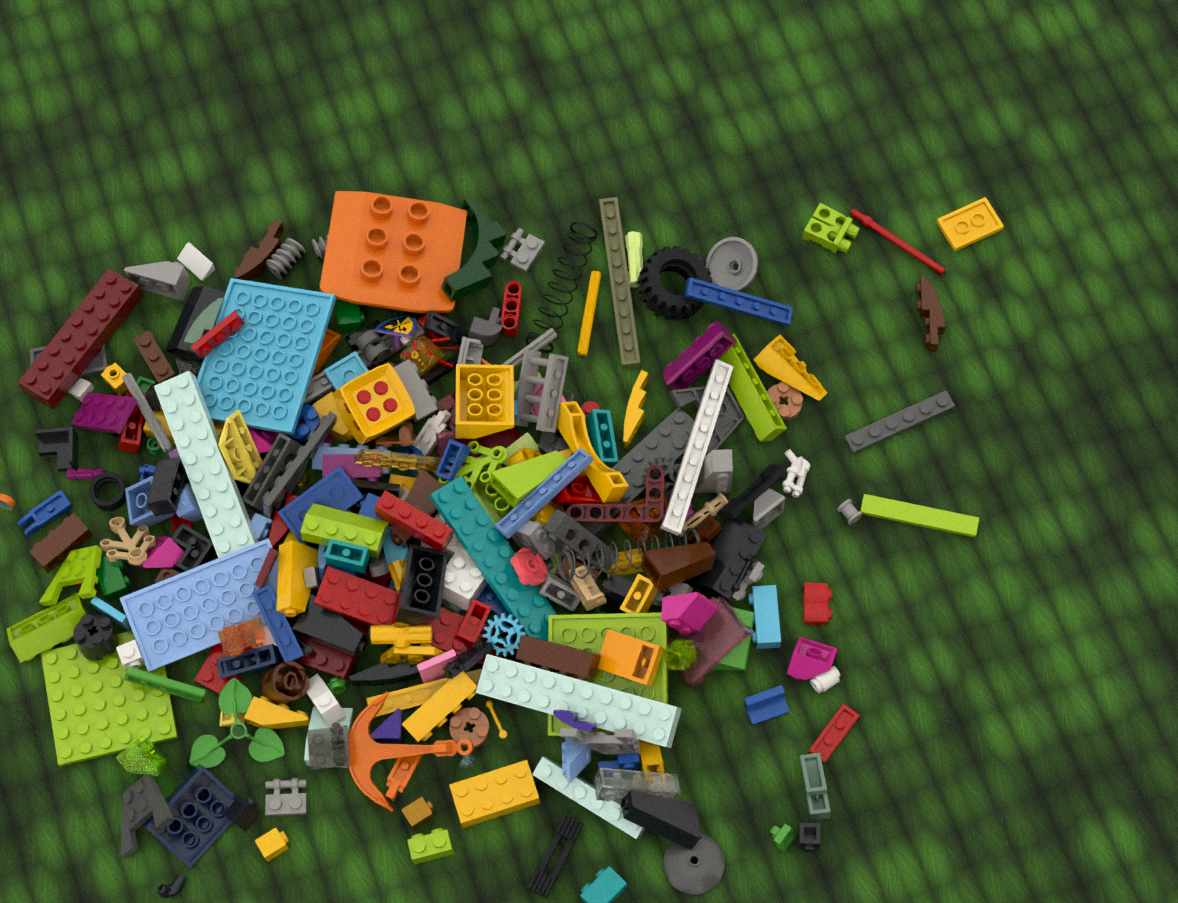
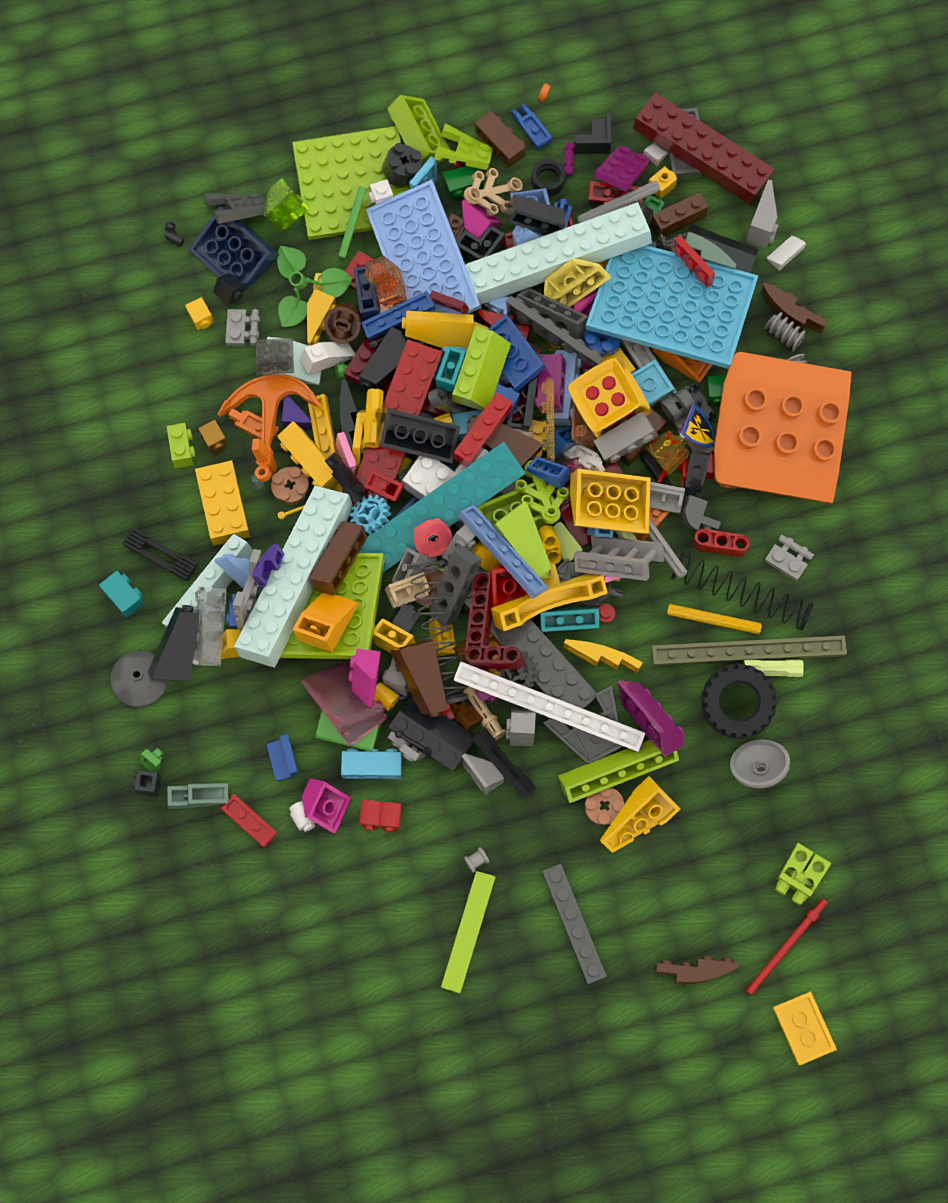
camera: 90 degrees right, 5 degrees up
light grey slope [303,566,321,589] -> none
dark green arch [441,197,507,302] -> none
clear neon green brick [663,639,697,670] -> none
blue plate [684,277,793,326] -> none
white piece [782,449,810,498] -> none

